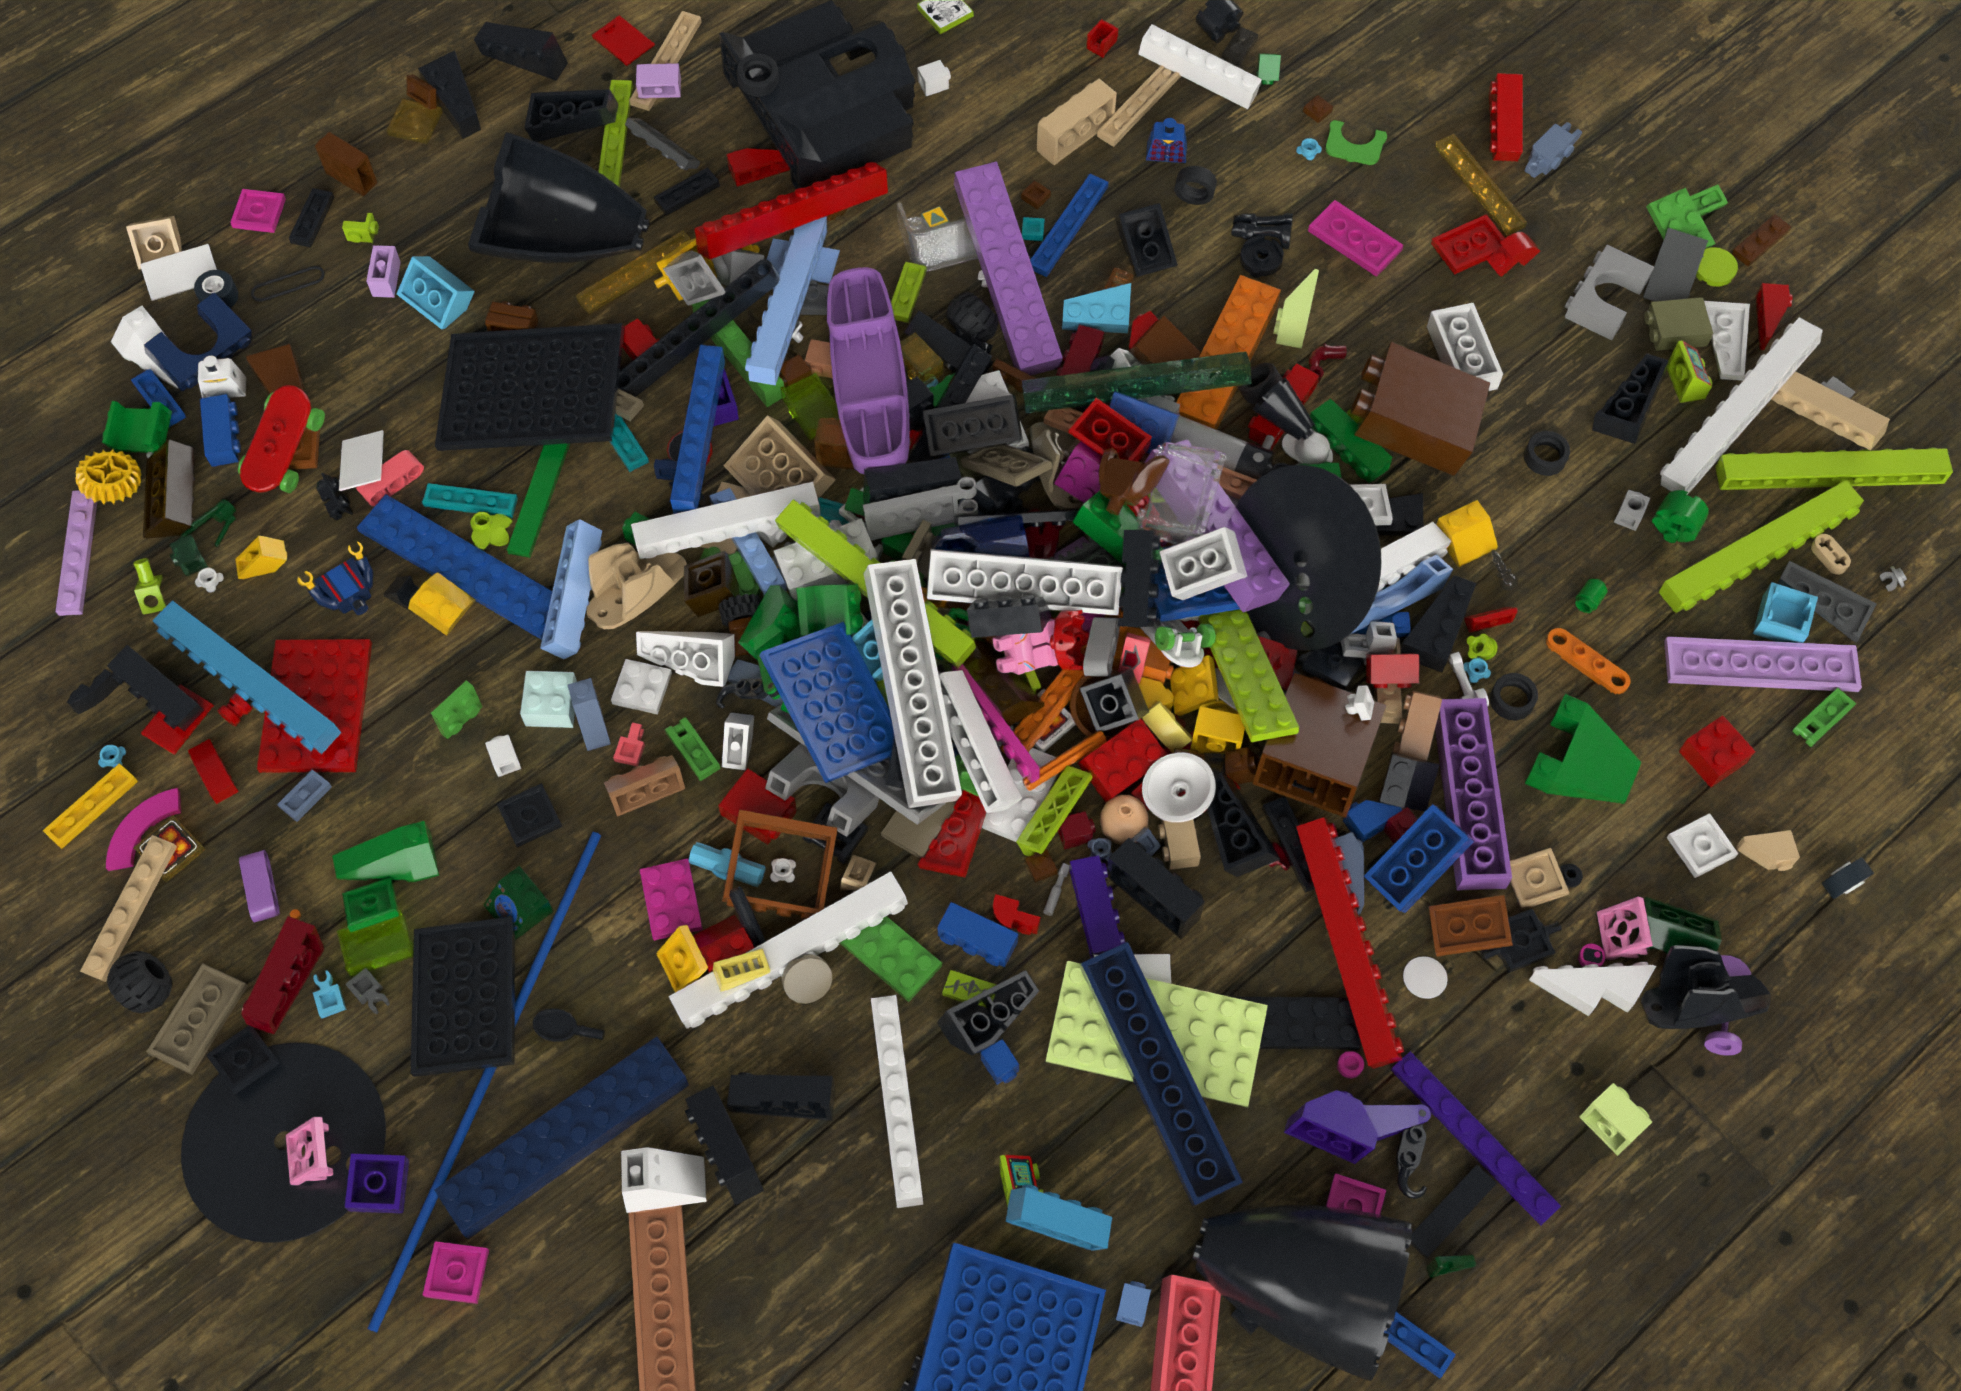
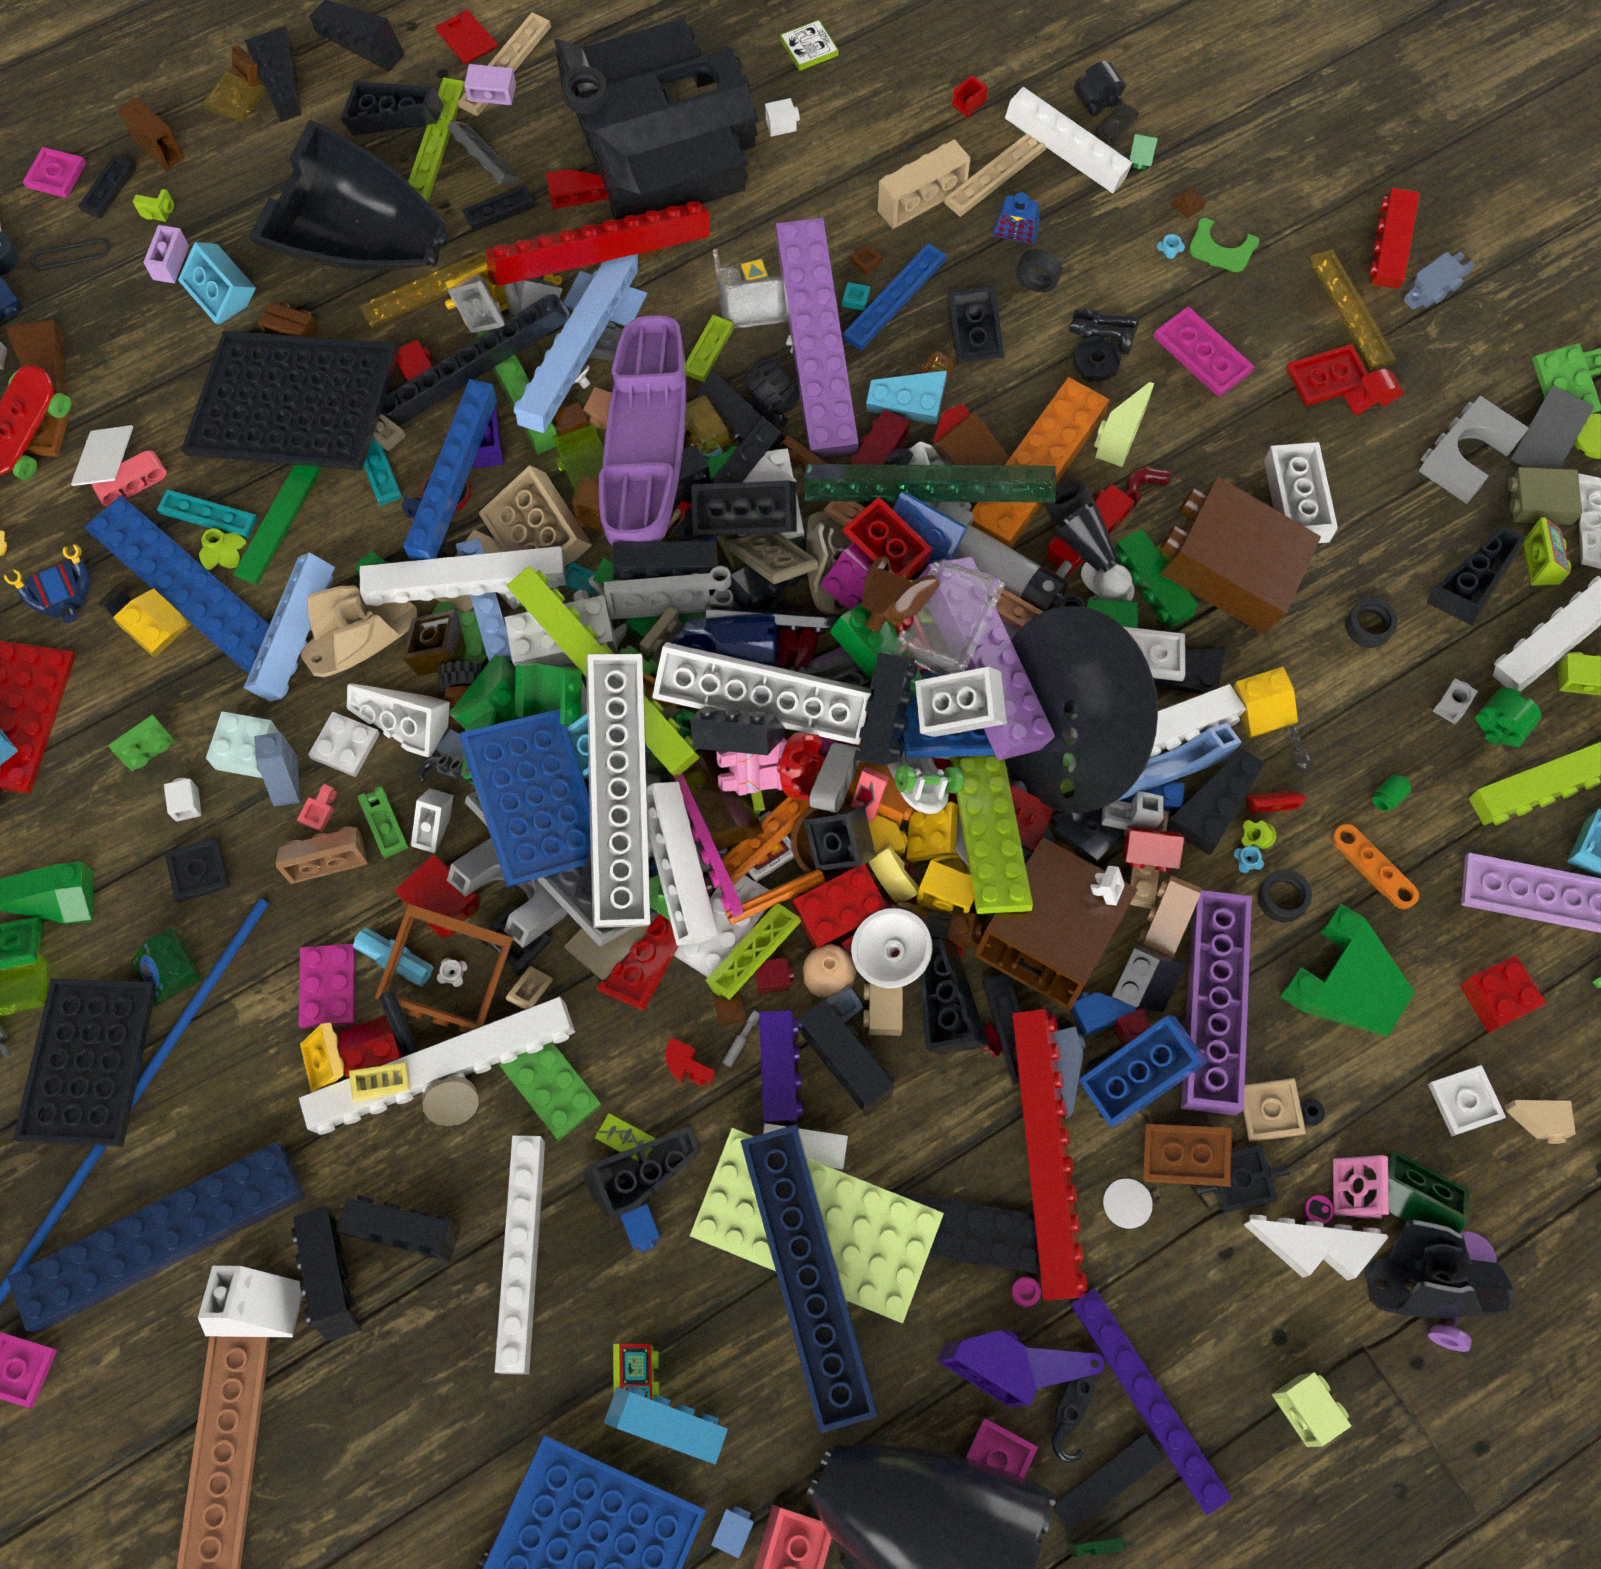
camera: 10 degrees right, 5 degrees up
black hinge [316,473,353,520] -> none
black piece [533,1008,605,1042] -> none
blue brick [937,902,1018,967] -> none
sand blue plate [1088,838,1113,861] -> none
white brick [1449,652,1489,707] -> none

